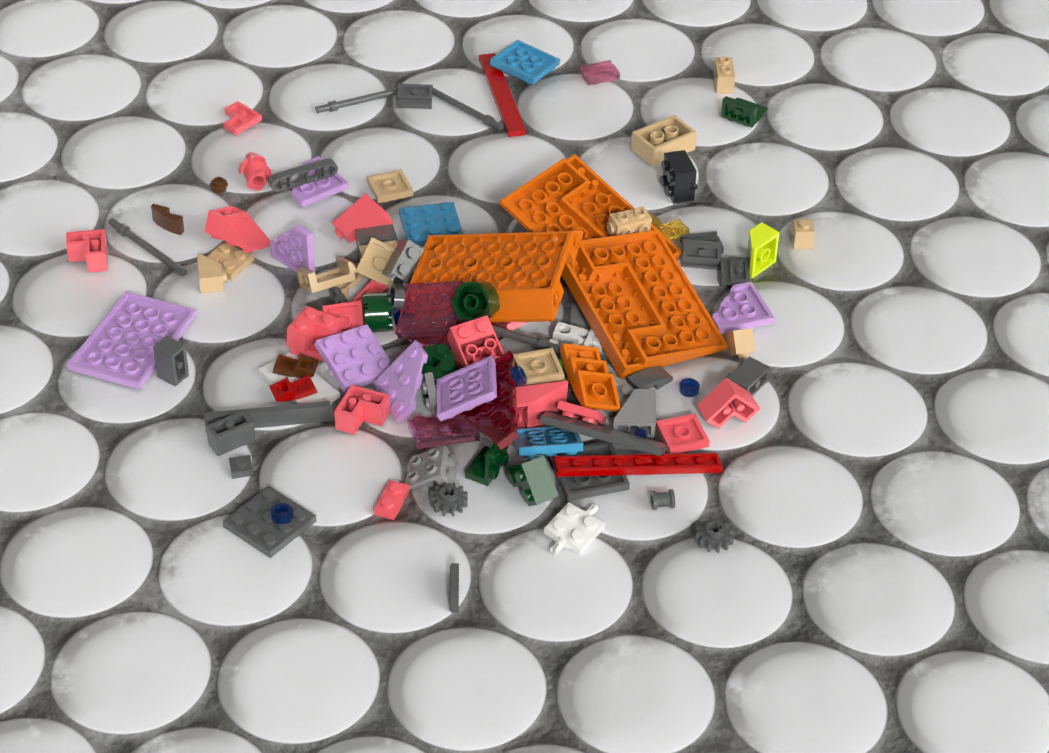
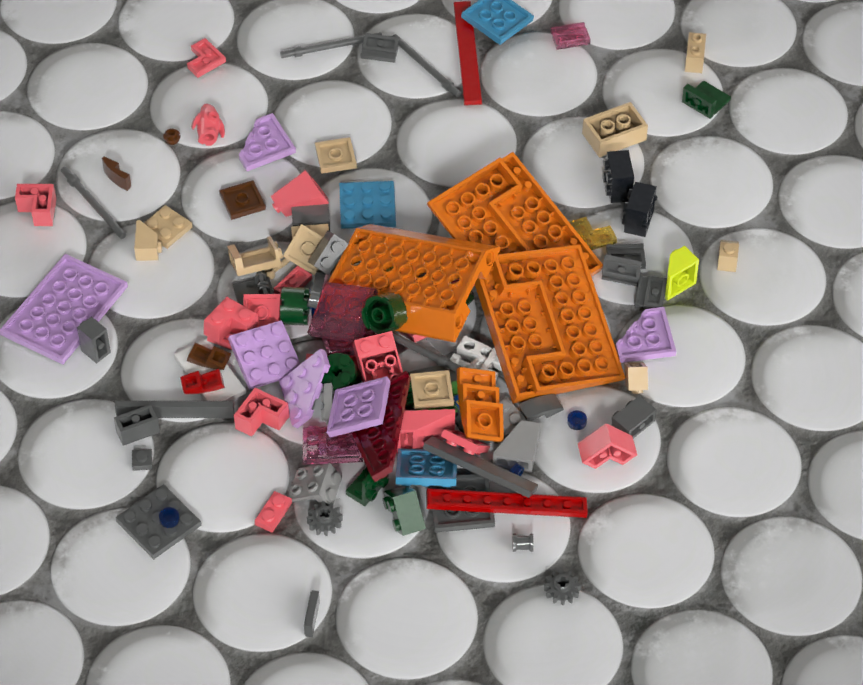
camera: 10 degrees right, 10 degrees up
coral slope [204,206,270,253] -> none
dark grey beam [268,158,338,192] -> none
lavender plate [270,224,315,273] -> none
clear blue tile [510,364,527,387] -> none
white plate [544,502,605,555] -> none
tan brick [606,206,652,236] -> none
coral plate [656,413,710,454] -> none
none -> reddish brown plate [219,180,266,220]
none -> black brick [622,182,658,237]

